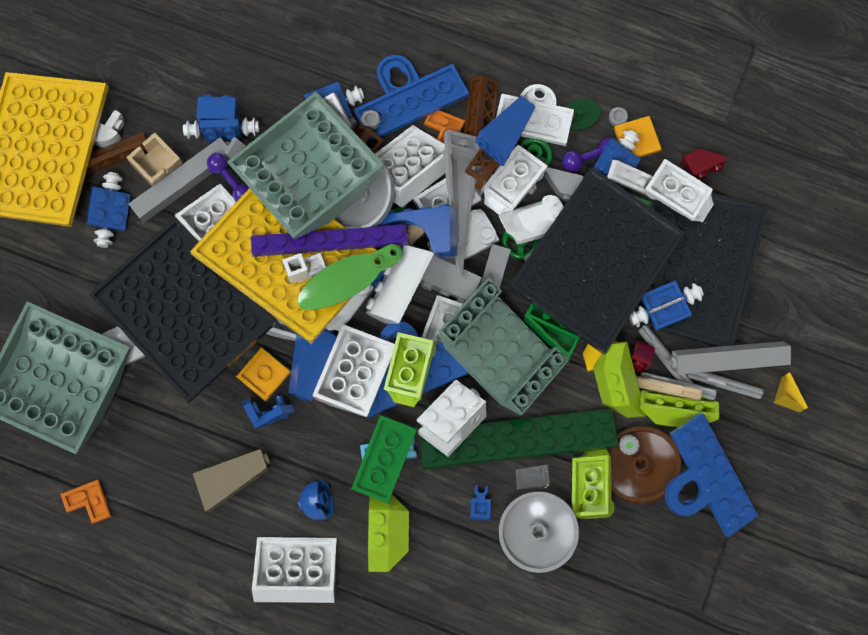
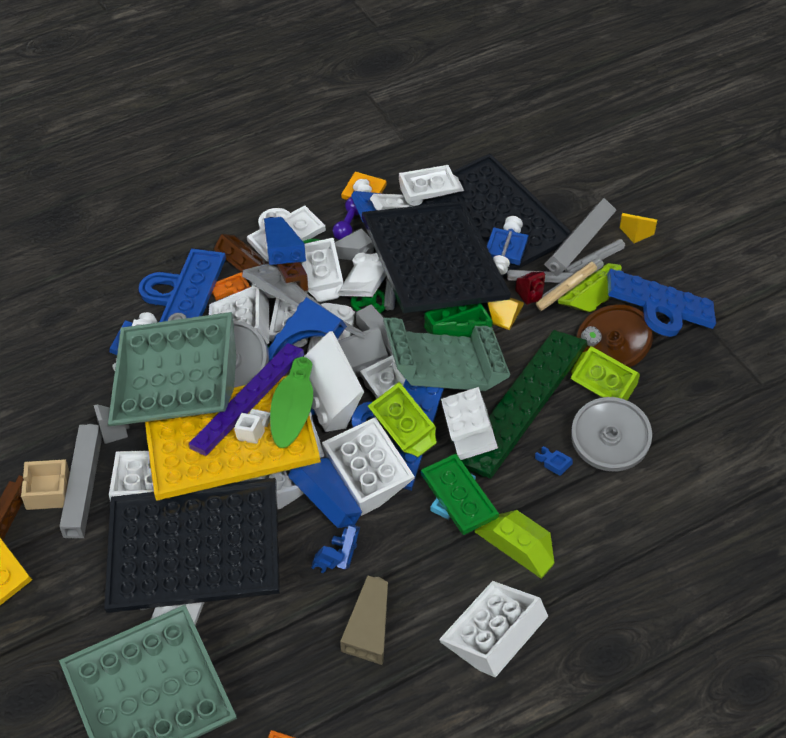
camera: 50 degrees left, 25 degrees down
blue plate [86,172,130,248] -> none
blue plate [183,117,260,143] -> none
blue brick [196,95,241,124] -> none
dark purple piece [207,153,249,202] -> none
light orange plate [236,347,291,402] -> none
blue cylinder [298,479,334,520] -> none
clear slope [516,465,550,490] -> none
dark green piece [568,99,601,131] -> none
lime wedge [593,342,646,418] -> none
light grey tile [609,107,628,126] -> none
dark red slope [680,149,727,180] -> none

